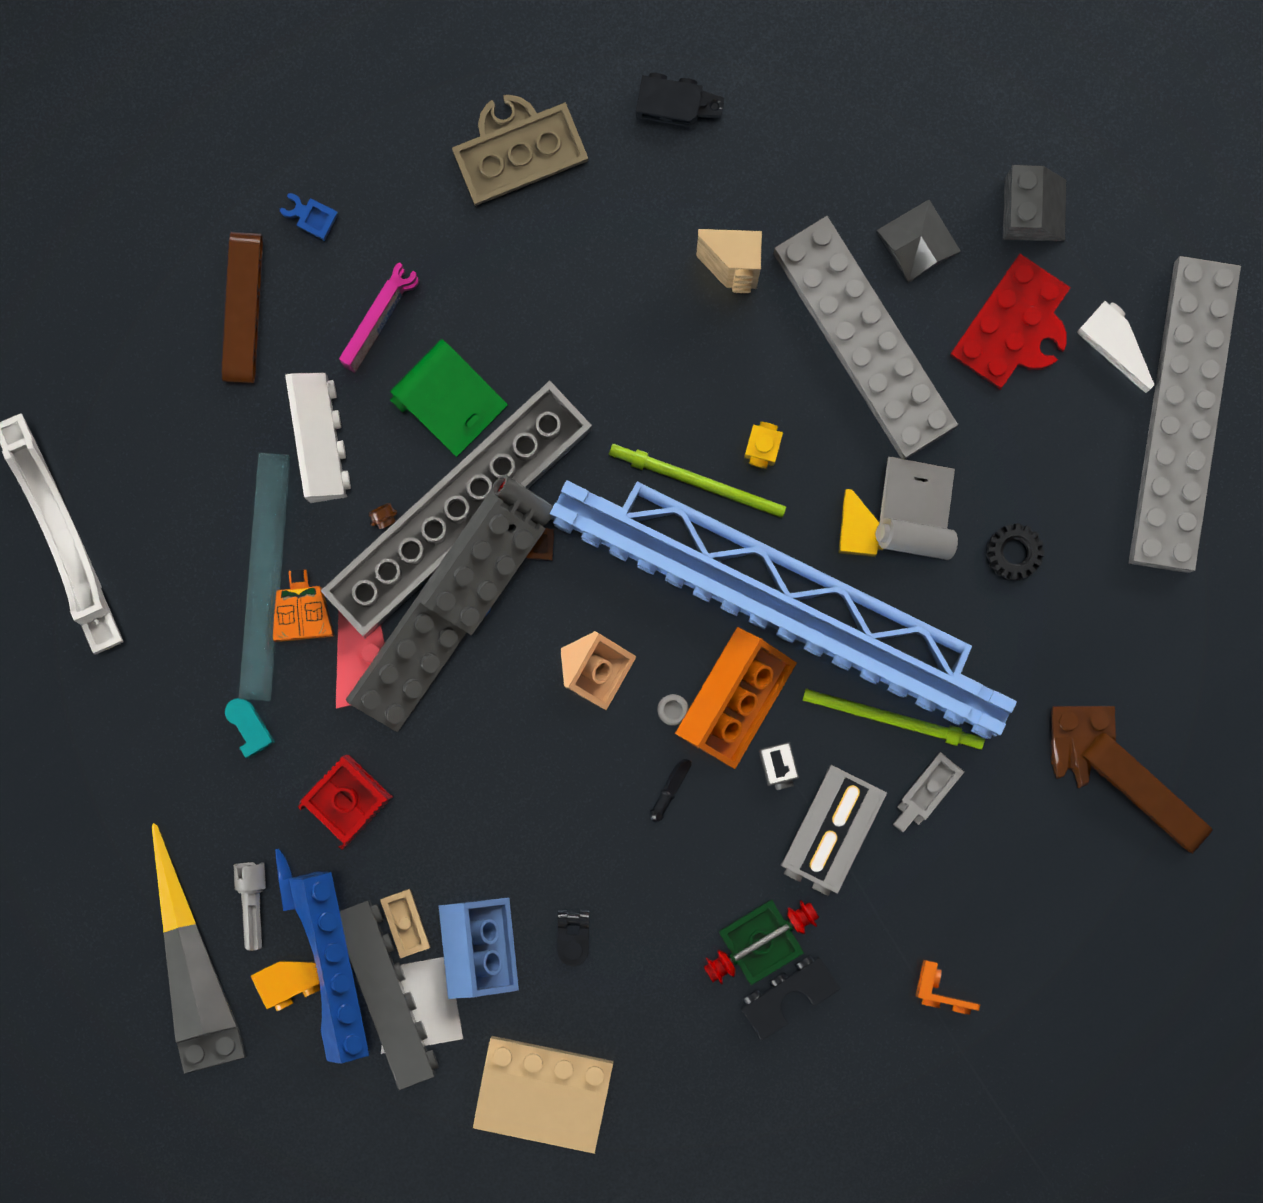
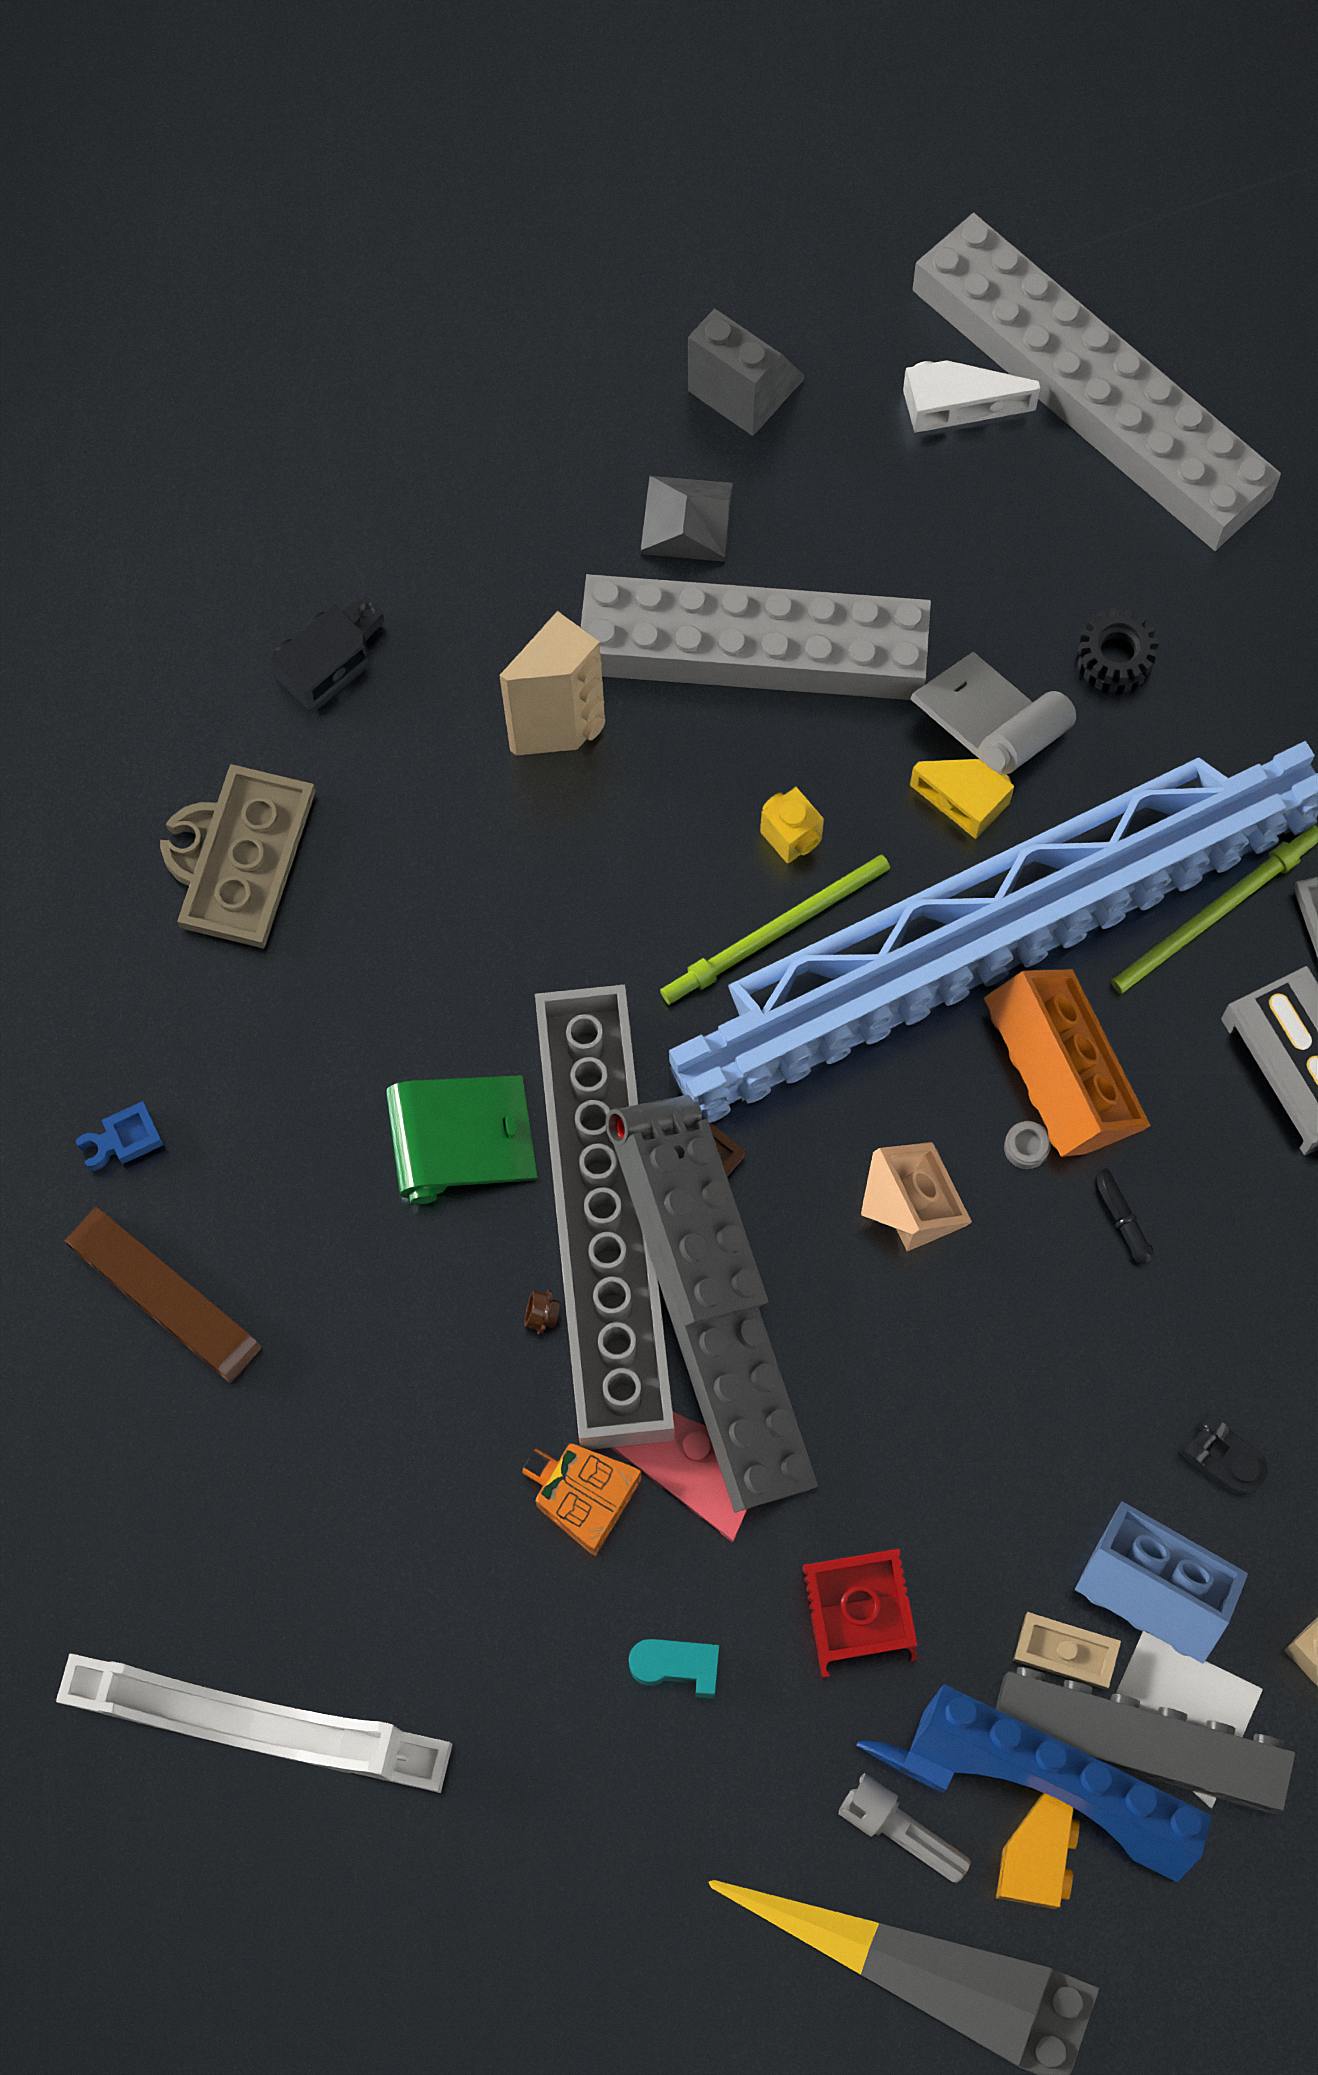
camera: 55 degrees left, 15 degrees down
clear light blue plate [239,453,291,701] -> none
white slope [285,373,351,503] -> none
dark pink tile [339,262,419,373] -> none
brick [759,742,799,790] -> none
red plate [950,254,1071,390] -> none

